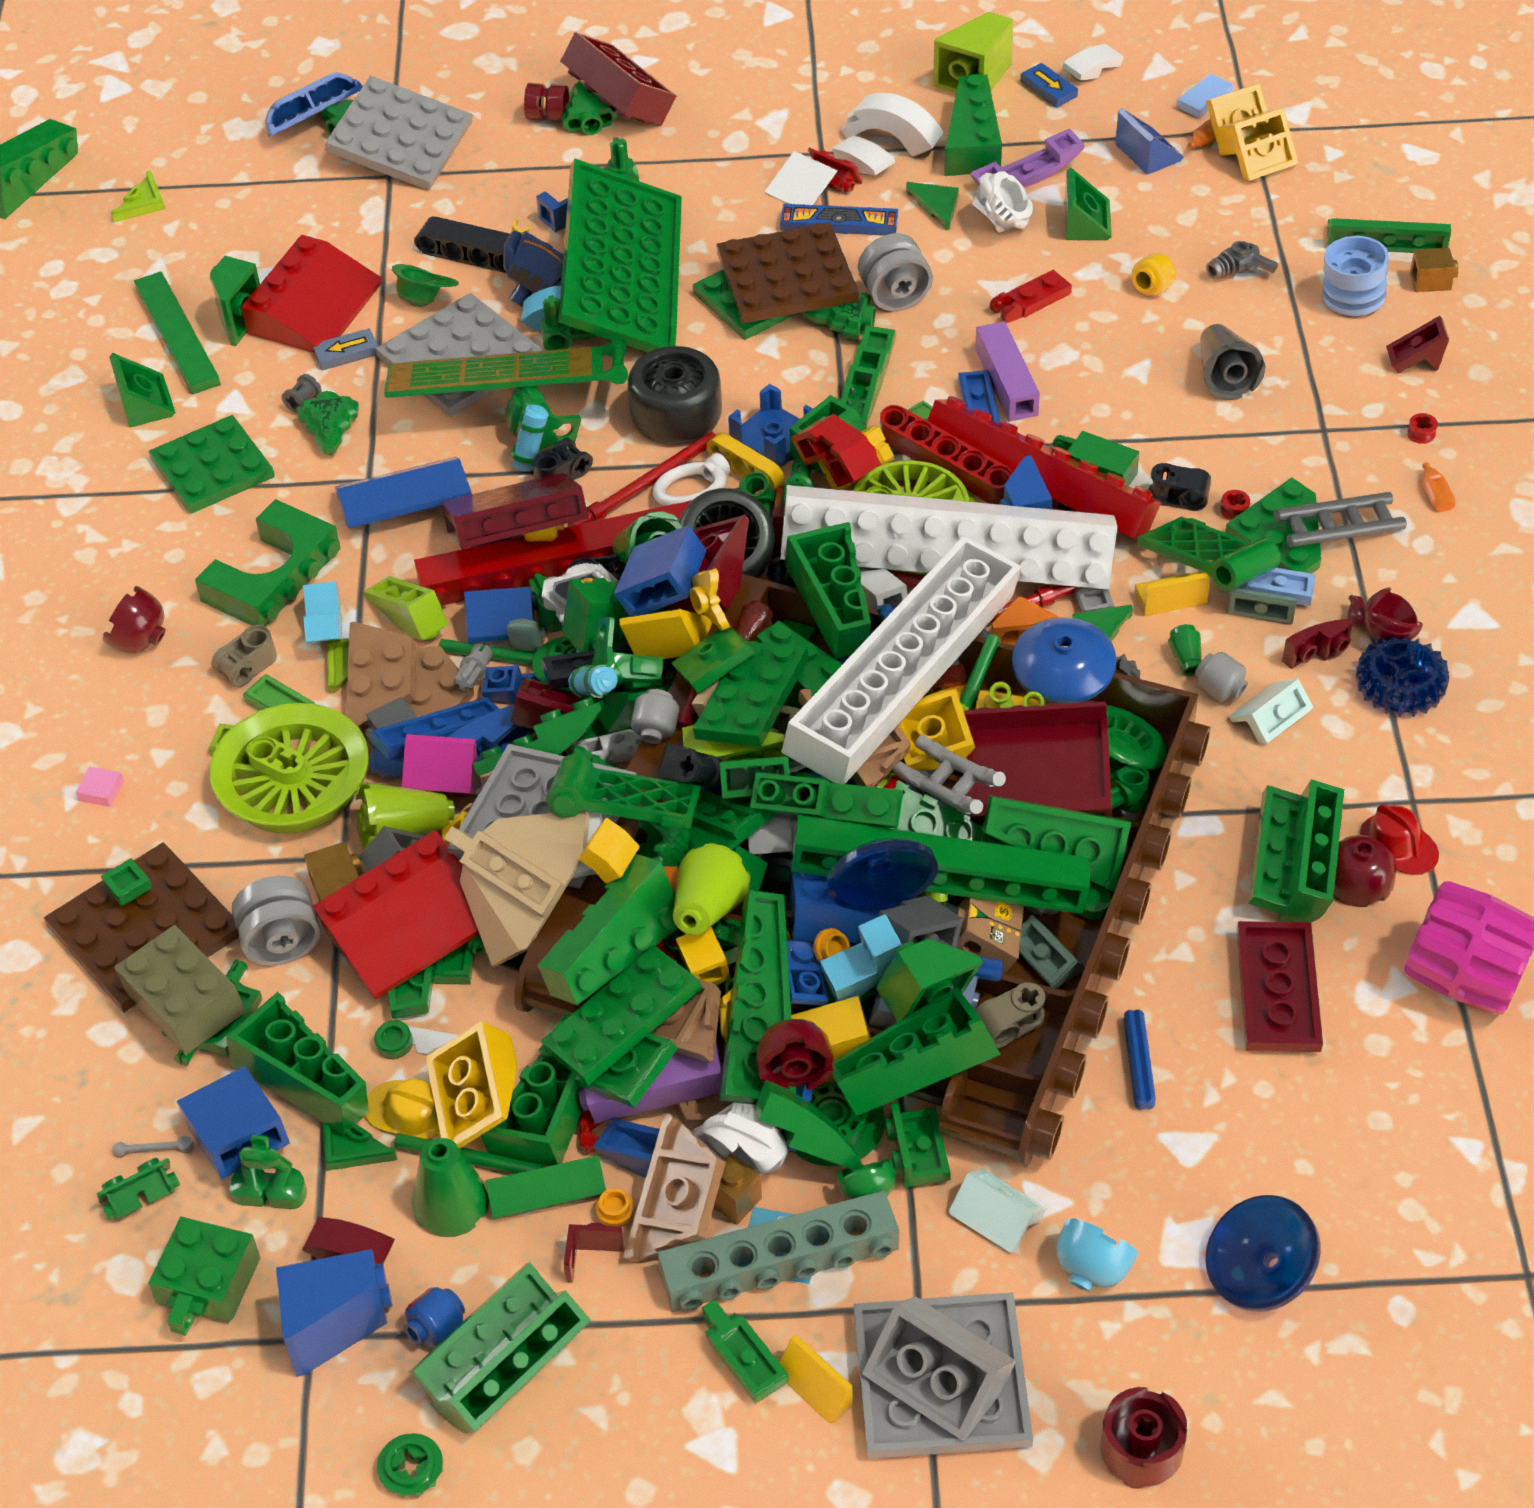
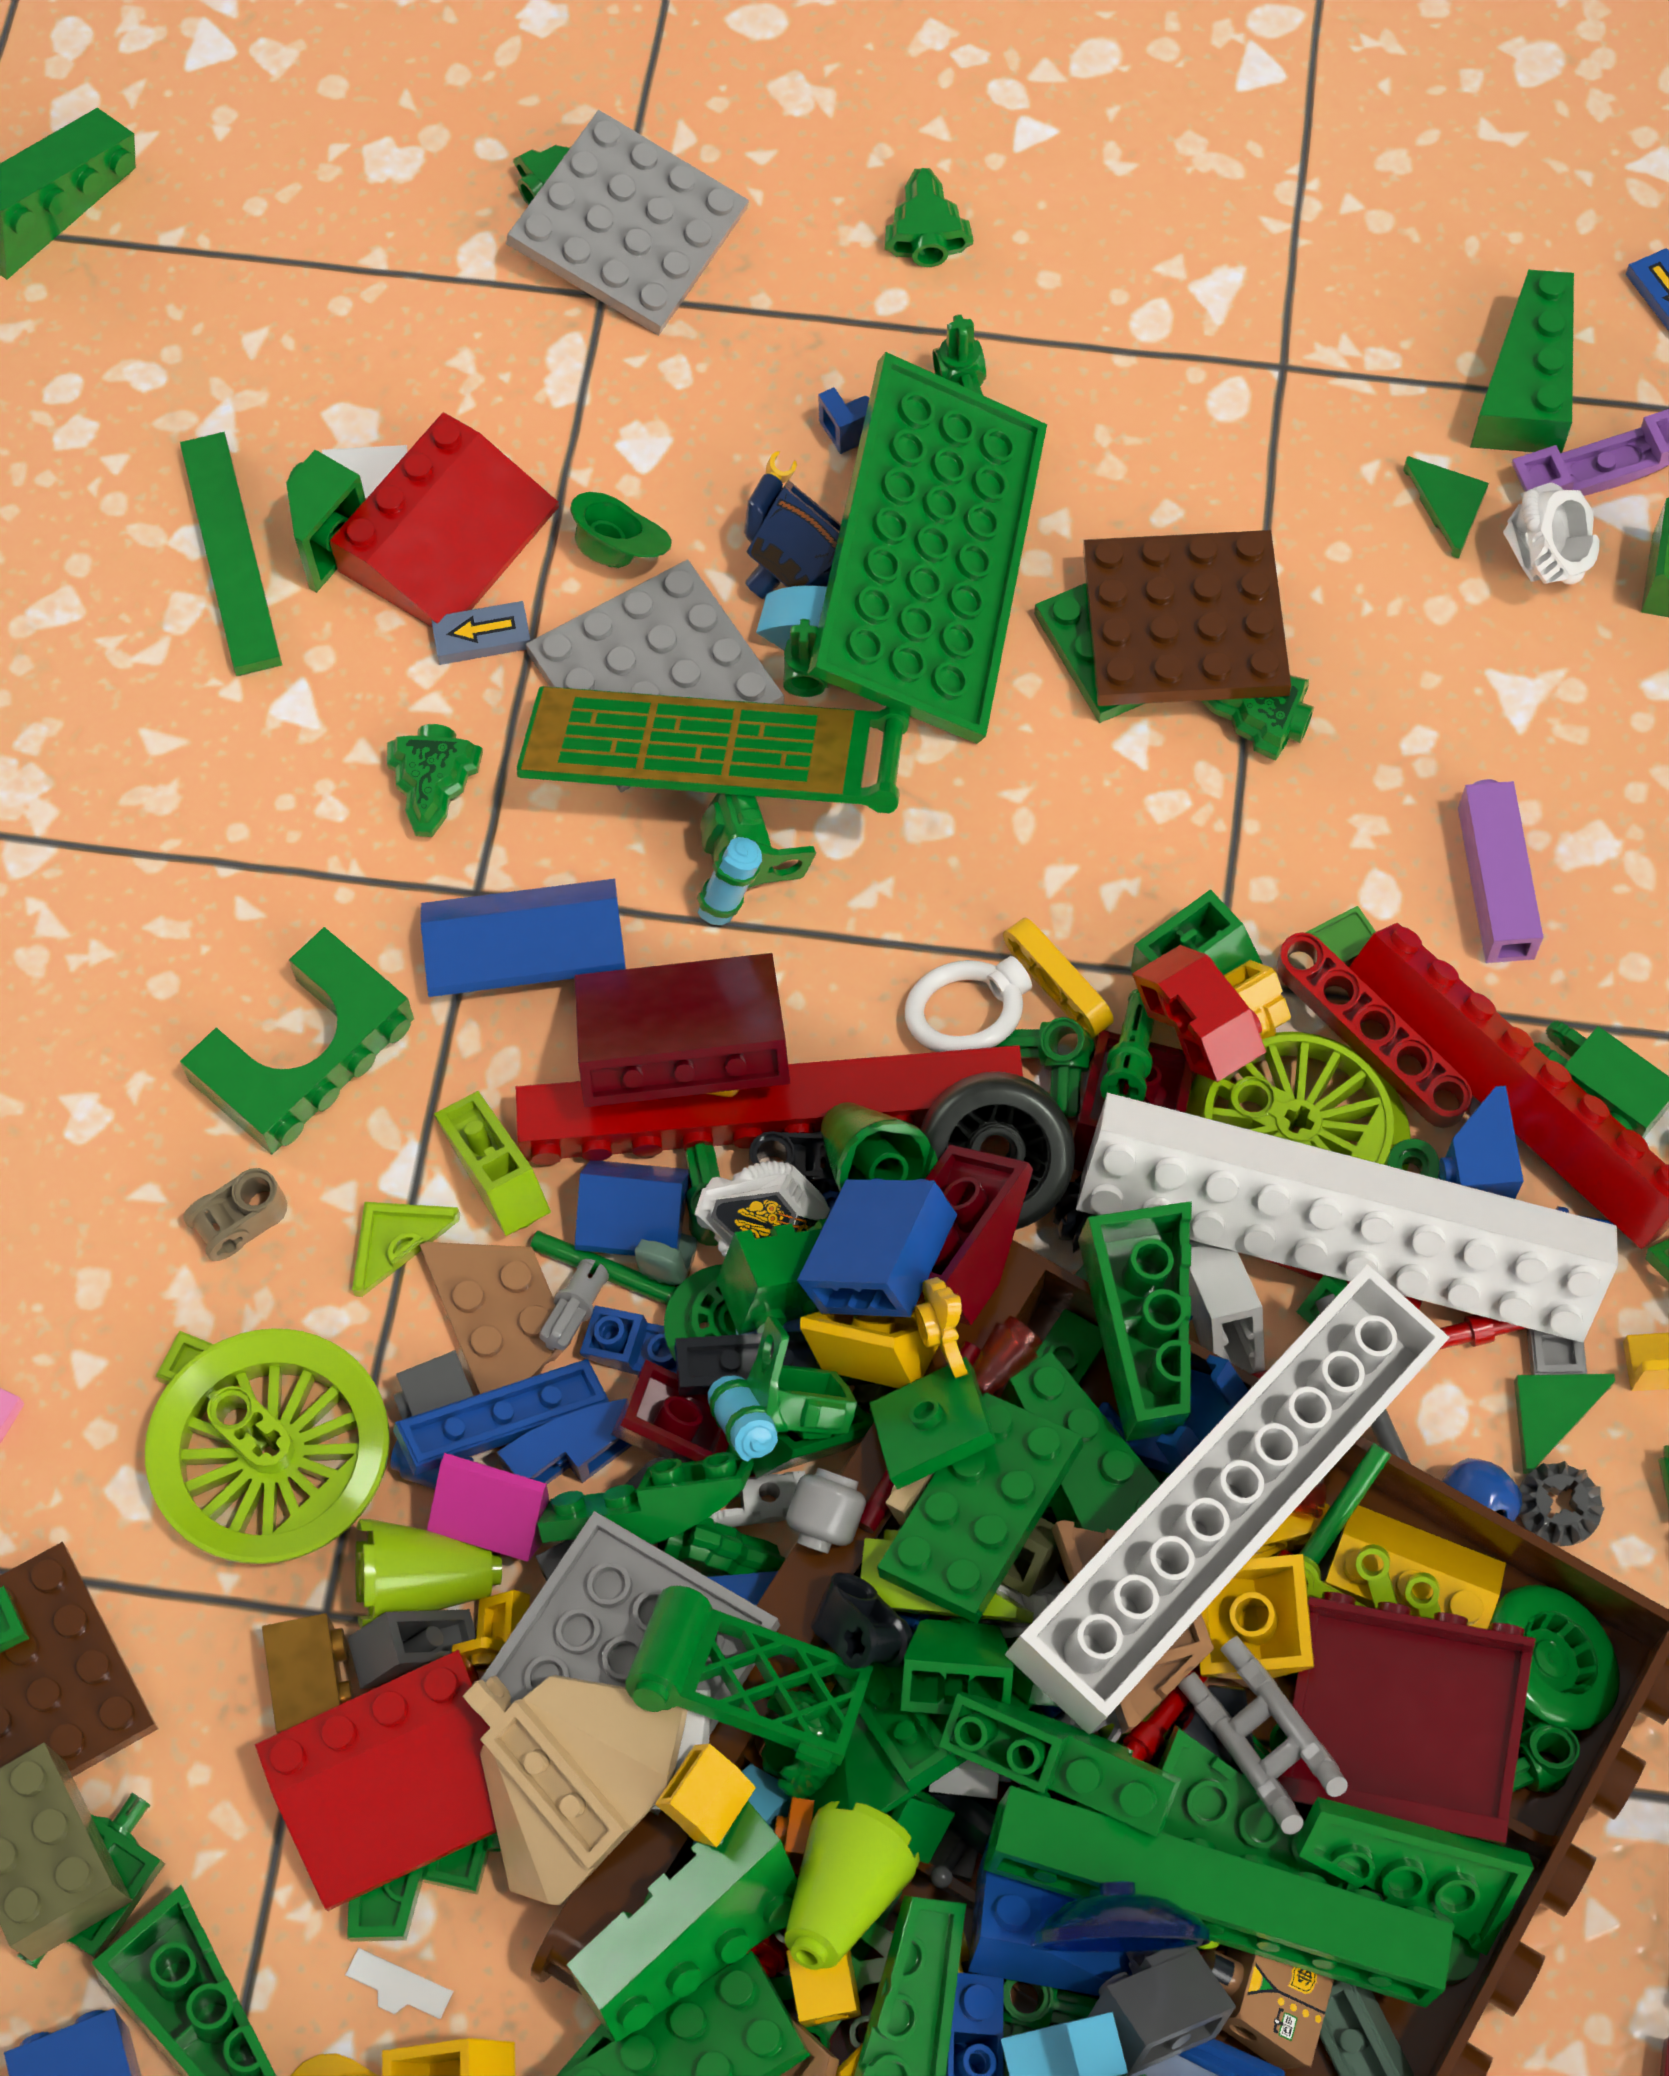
camera: 10 degrees right, 15 degrees up
dark red cylinder [103,585,166,653] -> none
green slope [109,353,176,428] -> none
lime tile [111,171,165,222] -> none
green plate [149,414,275,514] -> none
light grey wheel [232,875,321,966] -> none
bright green tile [243,674,315,710] -> none
blue brick [265,72,363,137] -> none
dark grey bush [282,373,322,414] -> none
medium azure brick [303,581,342,643] -> none
medium nougat wing [346,622,416,729] -> none
green tile [374,1020,413,1059] -> none
black beam [414,216,553,274] -> none
dark red wheel [524,83,570,122] -> none
black piece [533,438,593,480] -> none
dark red brick [560,32,677,126] -> none
red bar [567,431,716,527] -> none
pearl dark grey wheel [628,346,722,444] -> none
blue panel [728,383,813,468] -> none
white sticker [764,151,838,205] -> none
tile [780,204,898,235] -> none
red hinge [808,147,862,192] -> none
light orange plate [814,928,850,962] -> none
white slope [832,136,895,175] -> none
white arch [840,93,944,157] -> none
green slope [841,325,896,426] -> none
light grey wheel [857,233,933,312] -> none
lime slope [933,12,1013,93] -> none
blue tile [958,370,1000,424] -> none
red hinge [989,269,1072,323] -> none
orange slope [992,596,1059,646] -> none
blue dish [1012,617,1116,704] -> none

